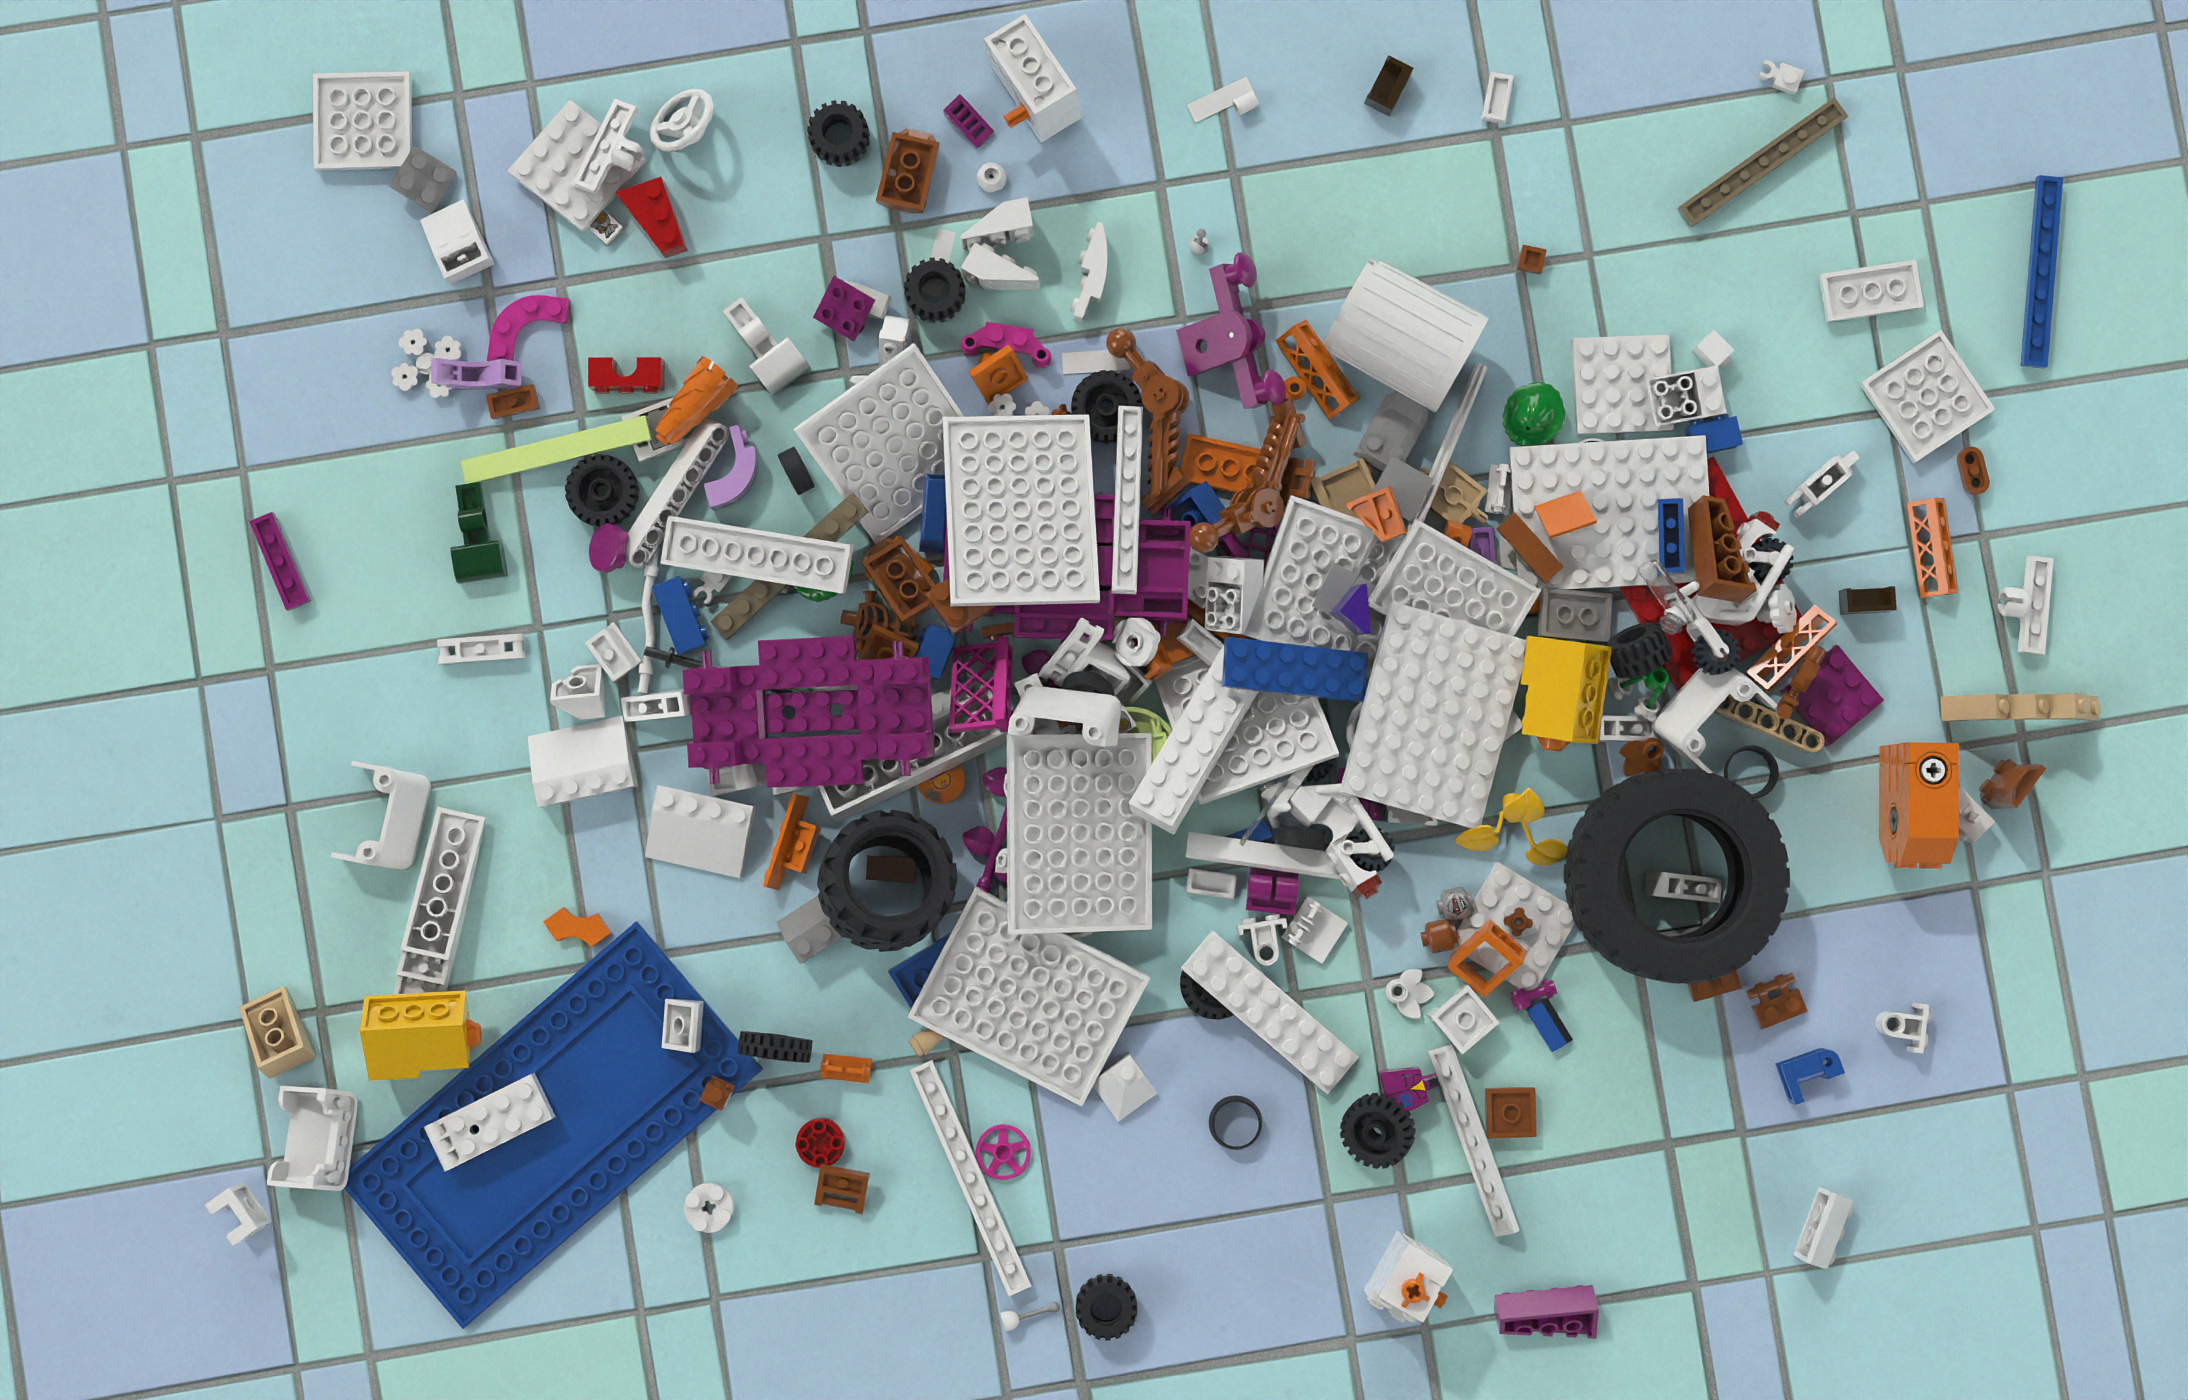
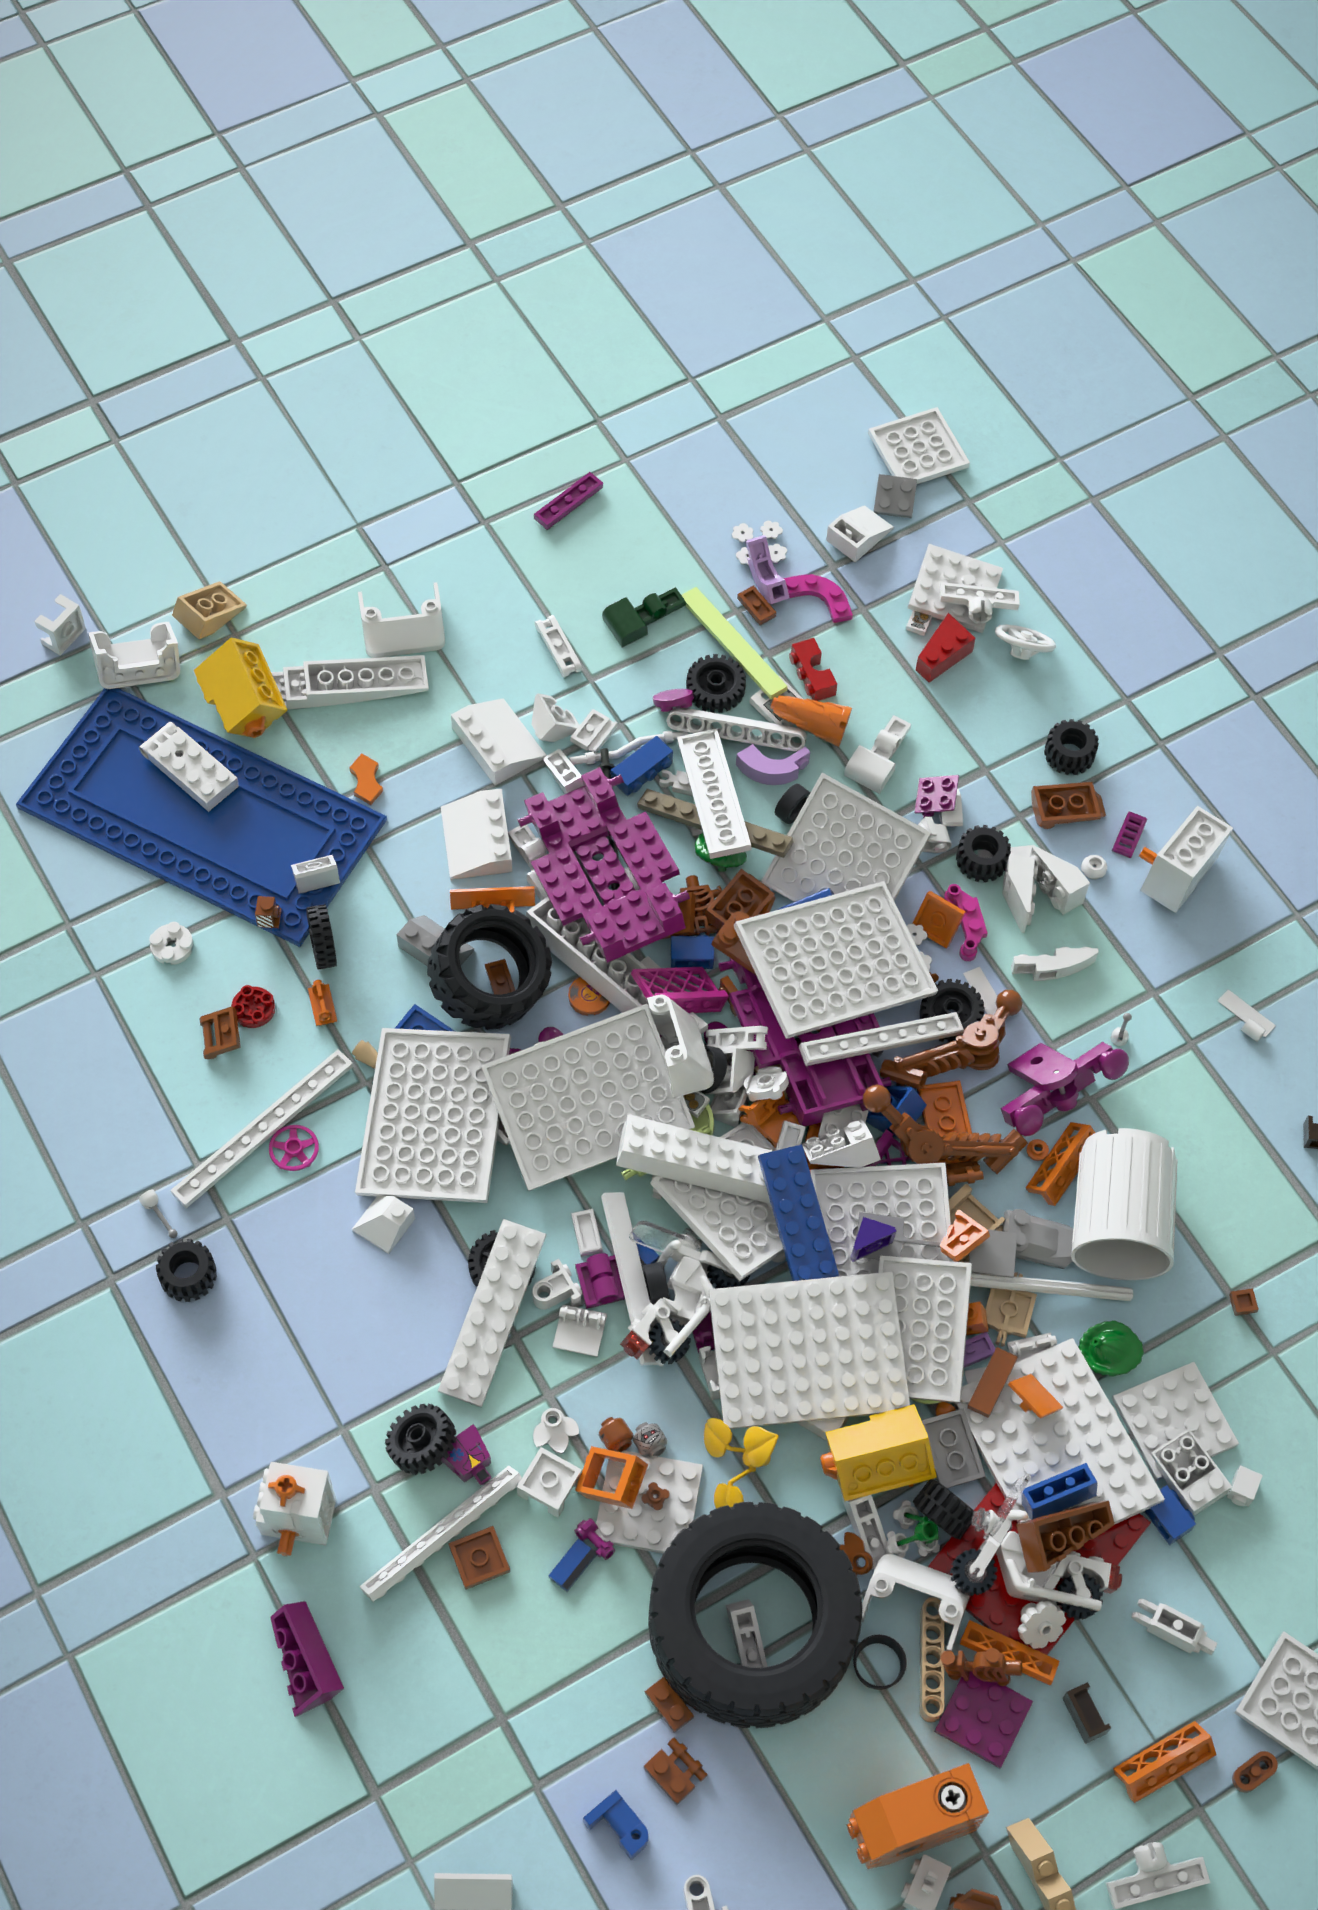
camera: 70 degrees right, 25 degrees down
black tyre [1209,1095,1262,1150] -> none

